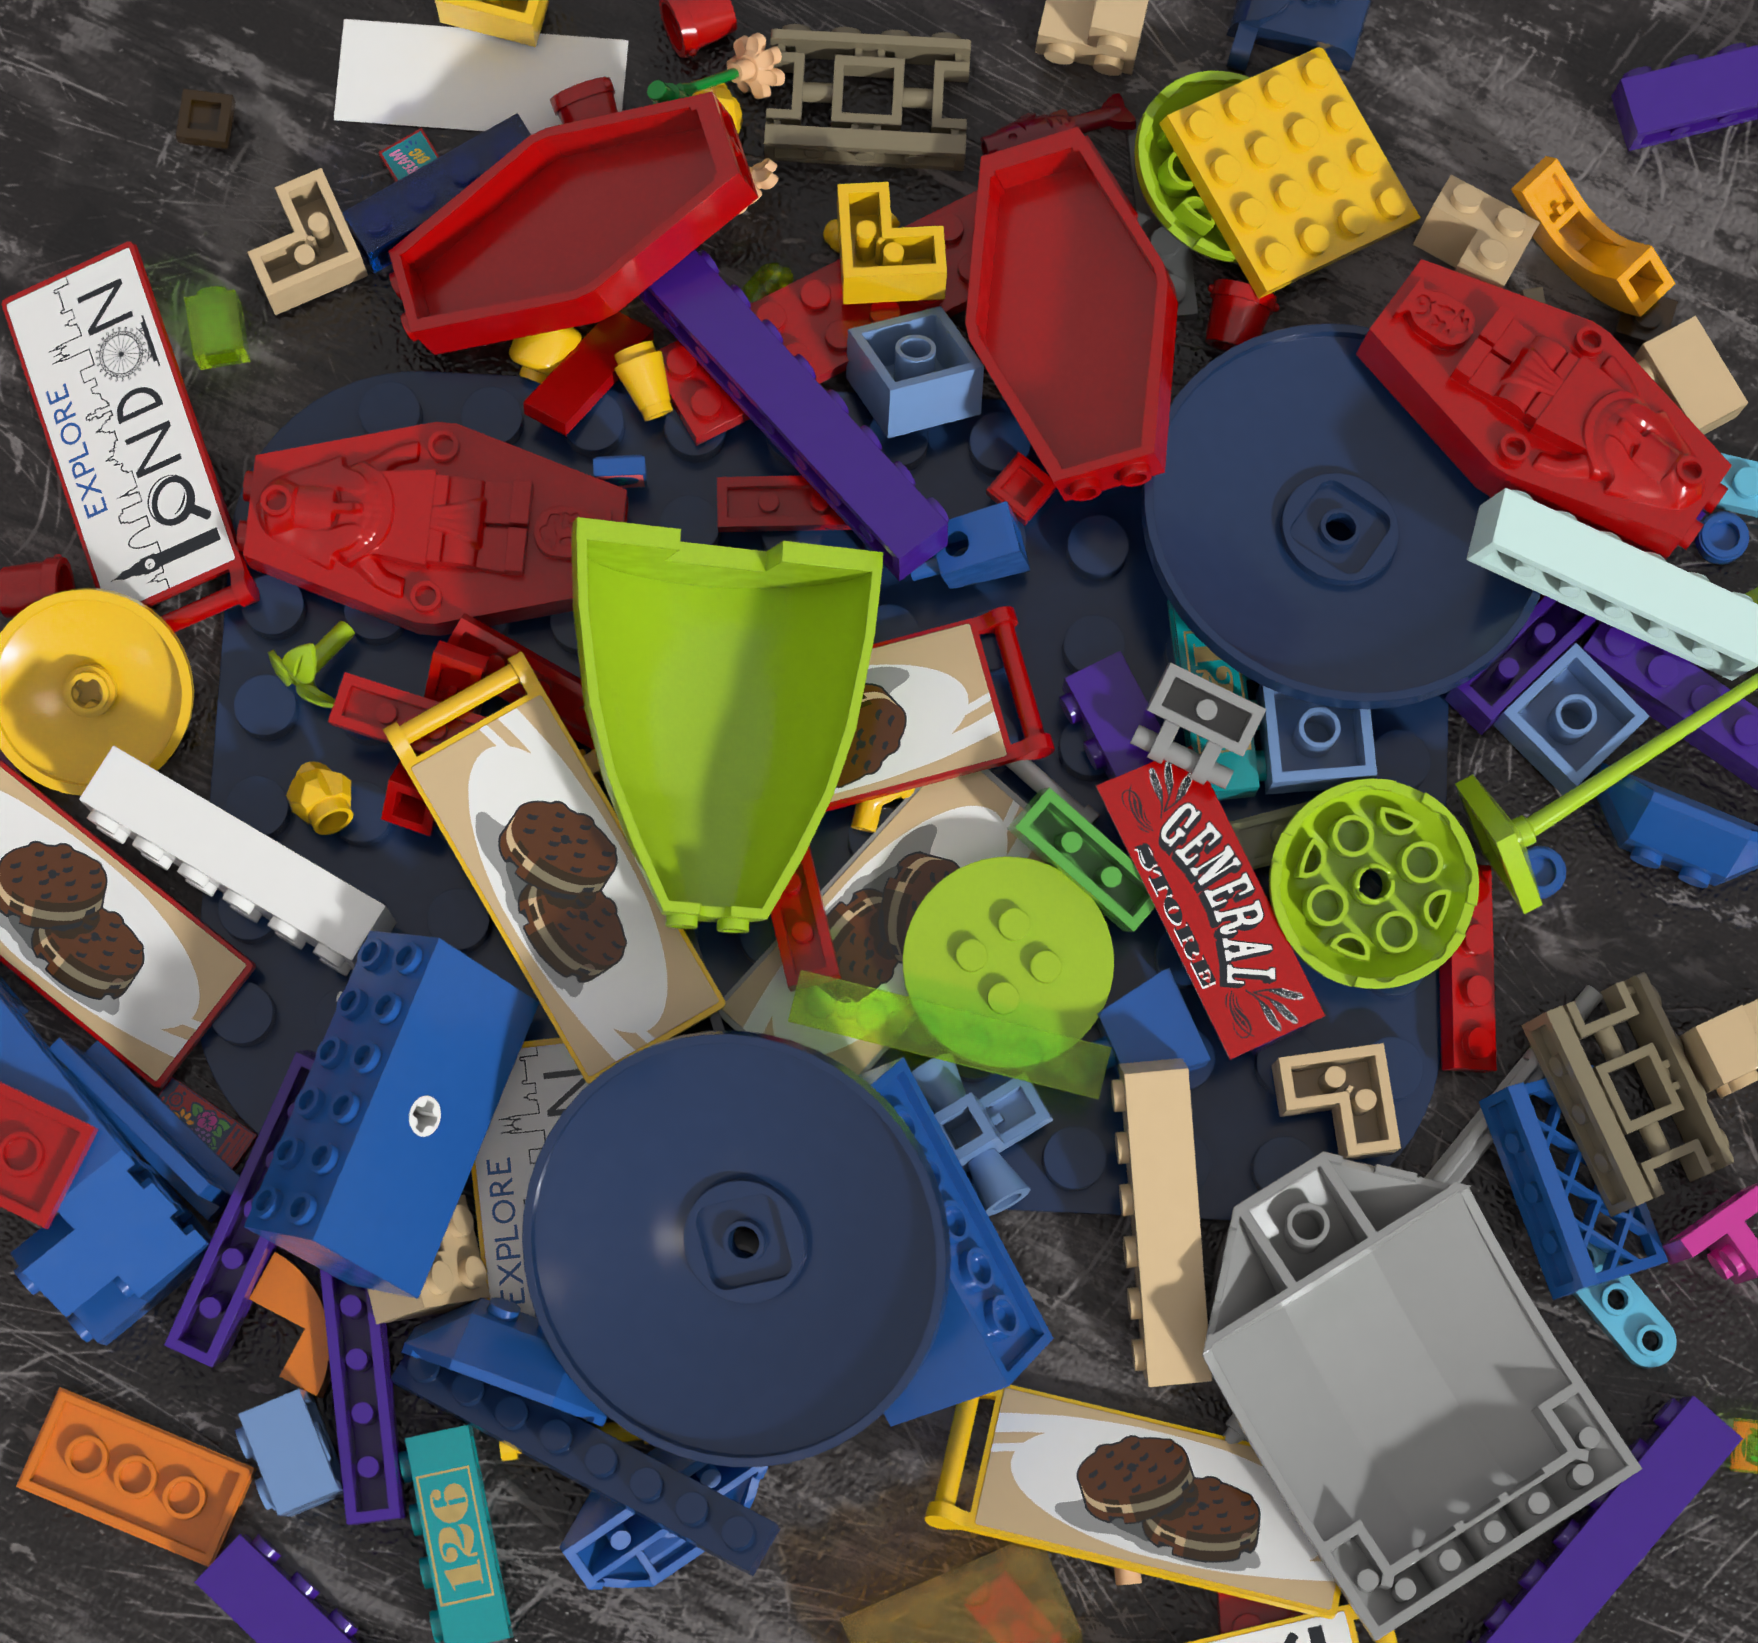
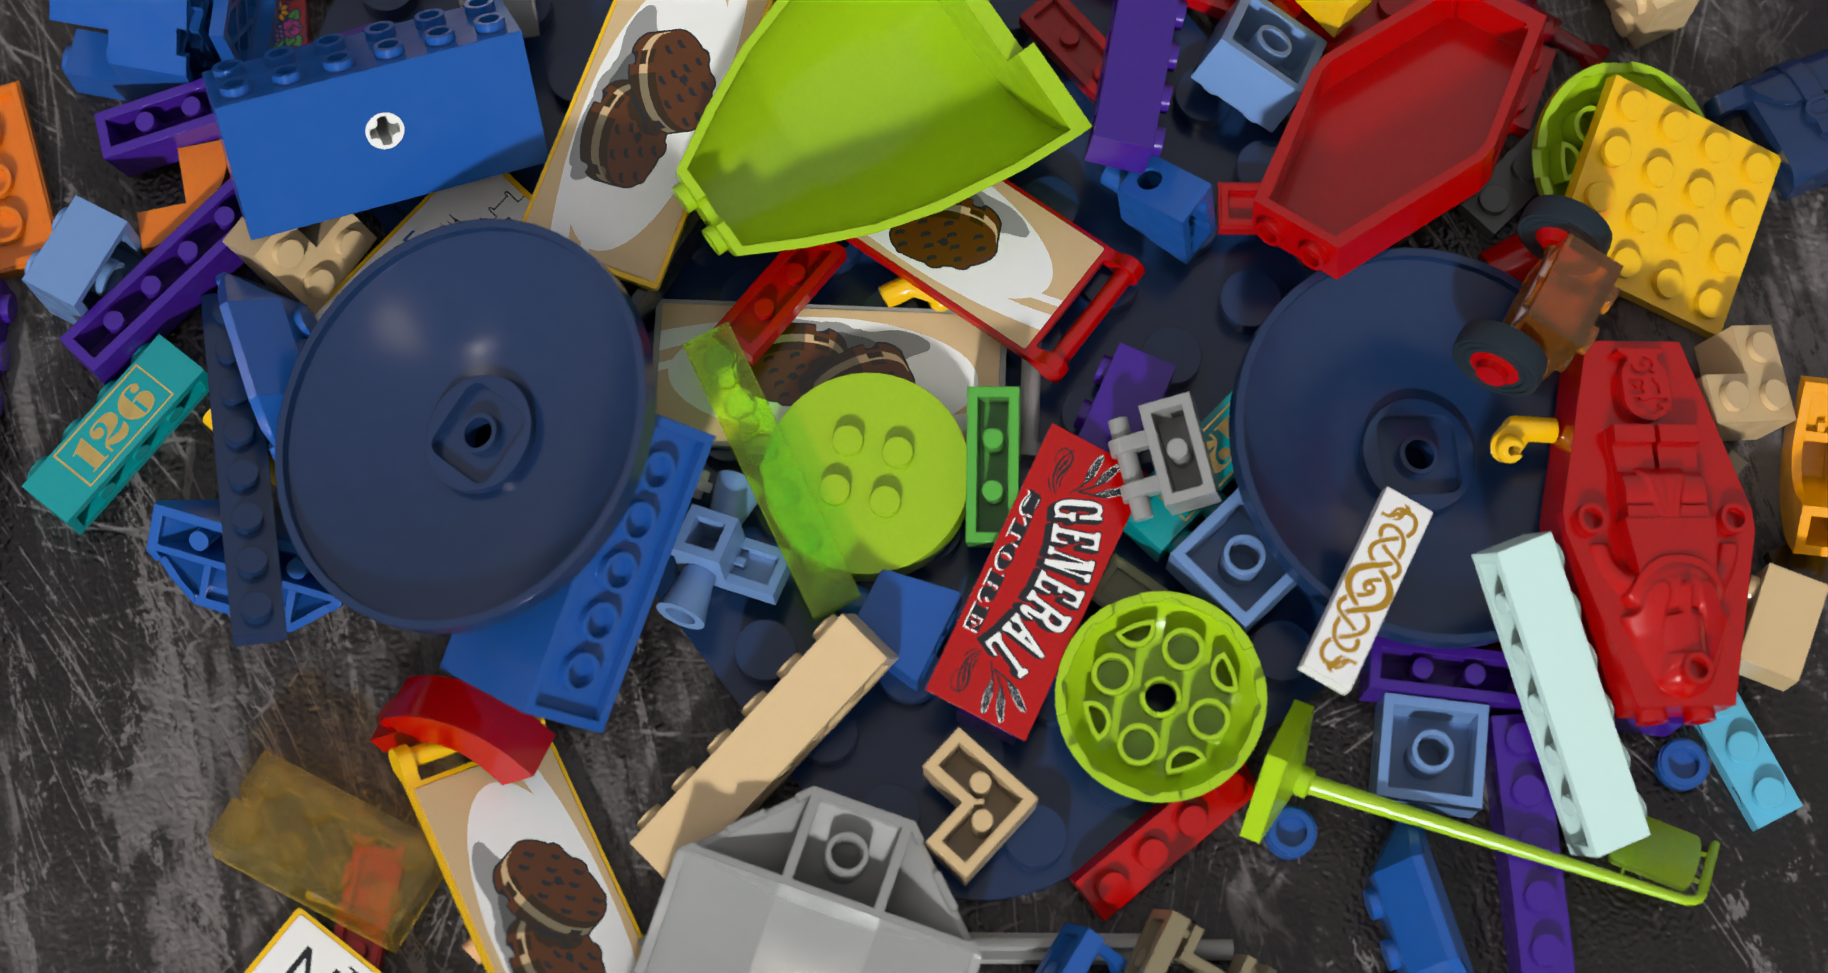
camera: 55 degrees right, 5 degrees down
none -> red arch [370,675,556,785]
none -> white tile [1297,486,1433,695]
none -> brick [1452,194,1623,397]
none -> yellow arm [1490,415,1559,464]

